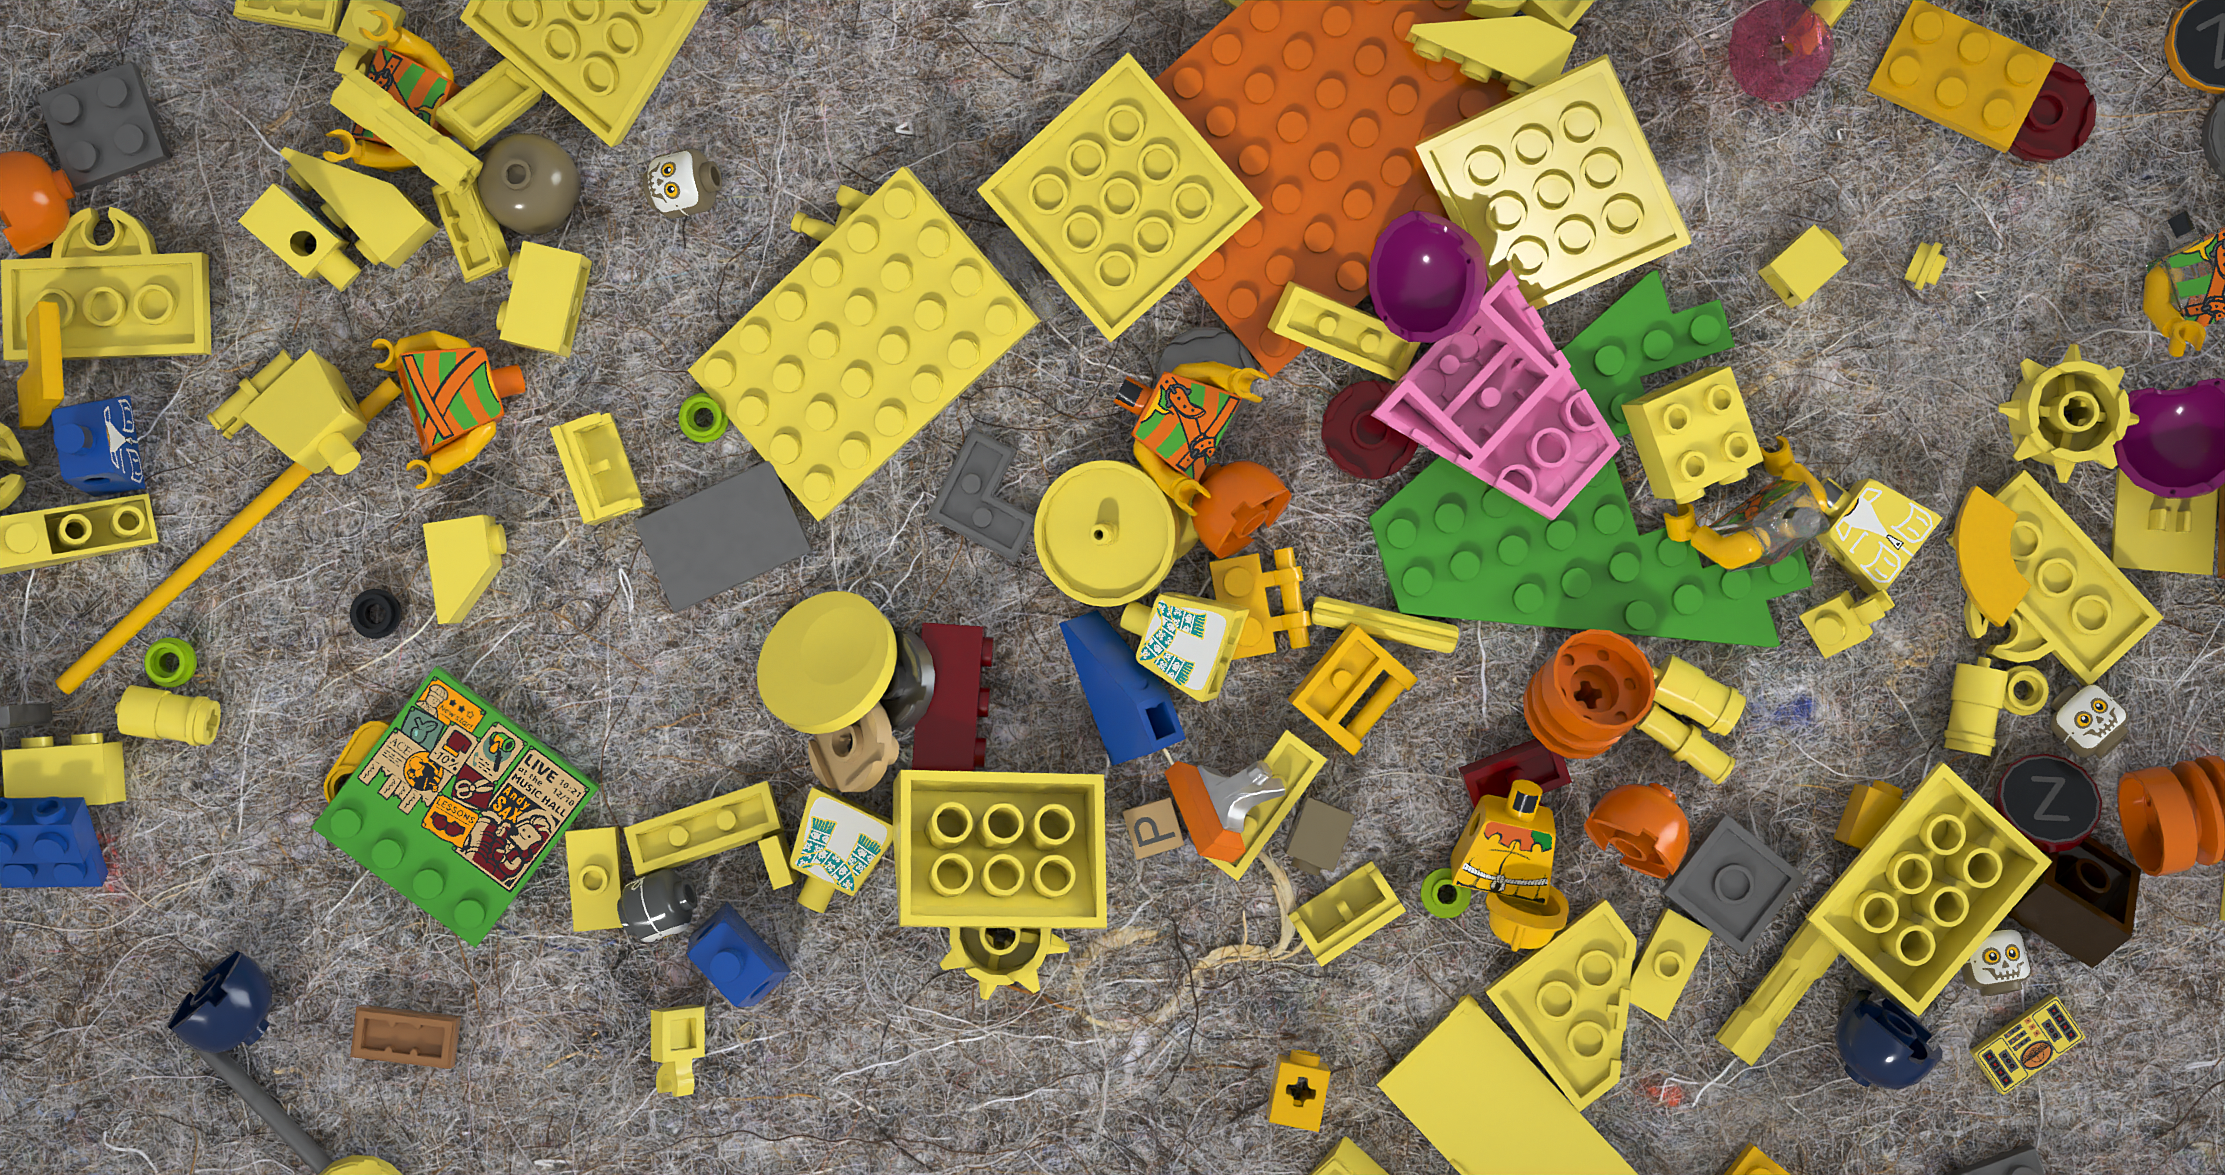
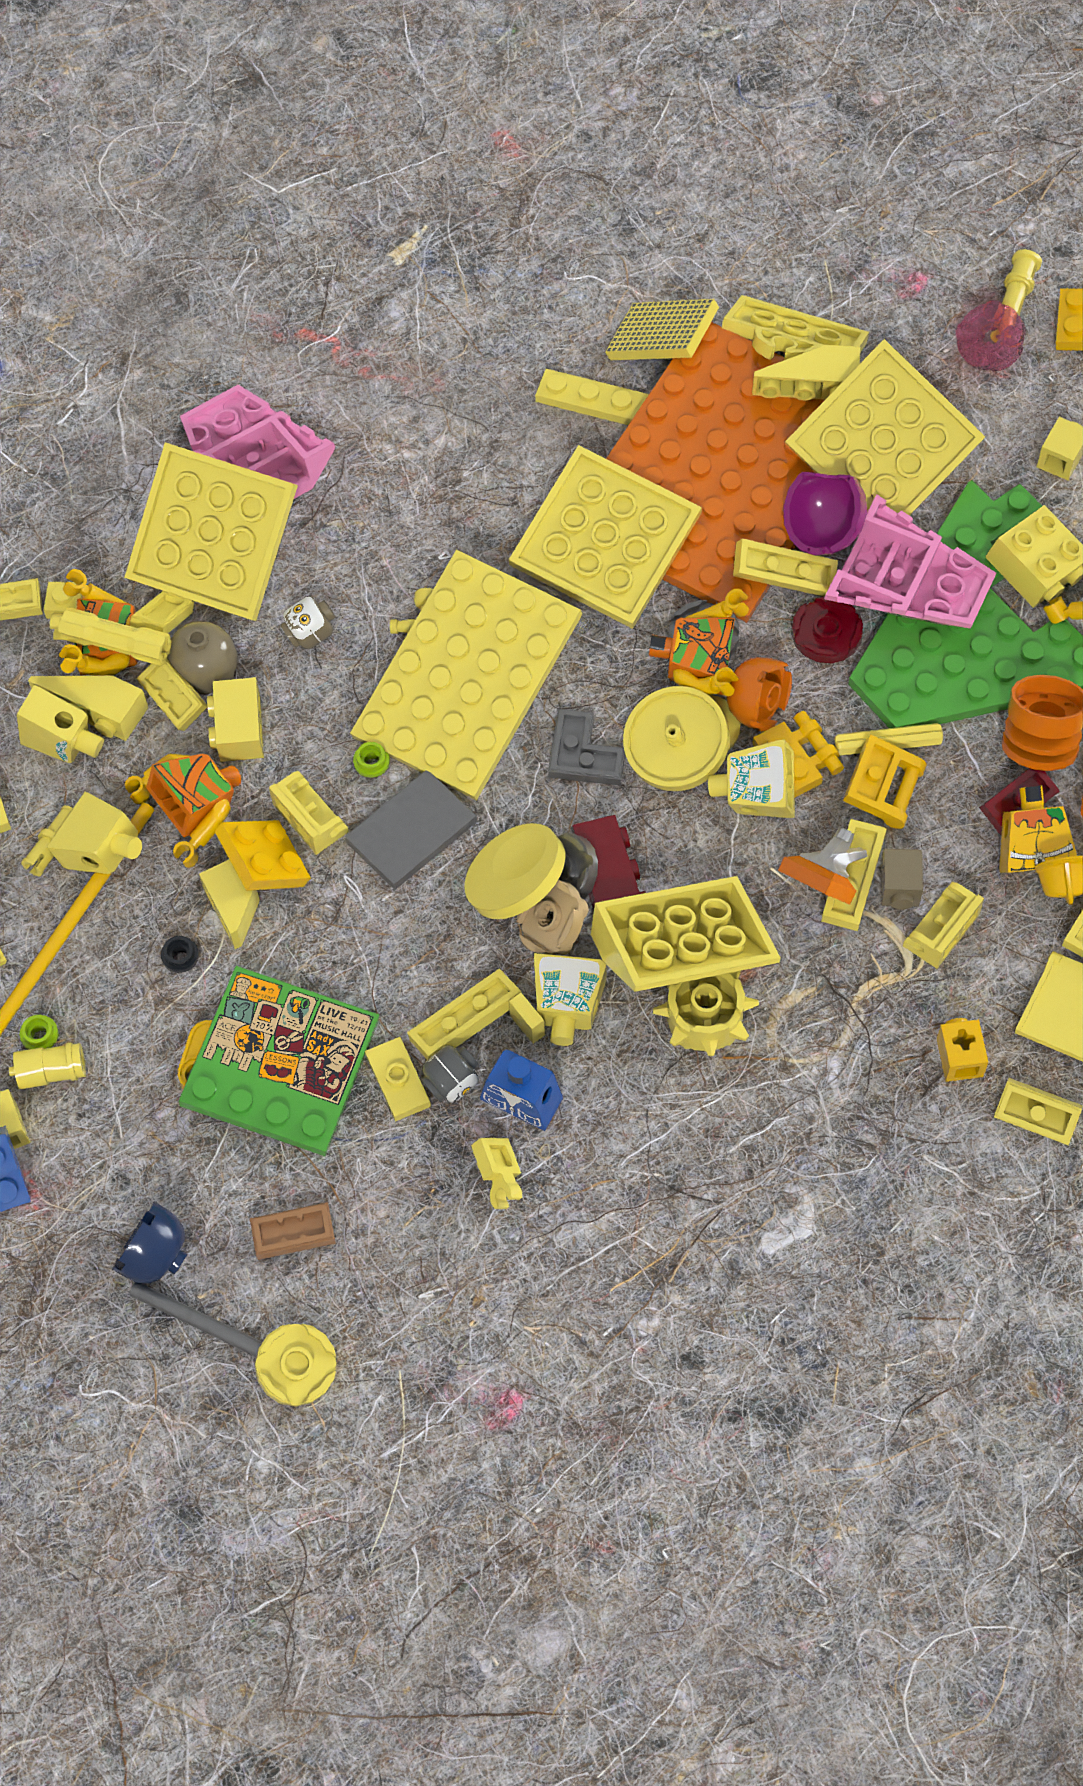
camera: 20 degrees left, 25 degrees down
blue slope [1059,610,1186,766] -> none
tan tile [1122,796,1185,860] -> none
lime plate [1420,867,1471,919] -> none
none -> yellow plate [215,820,311,891]

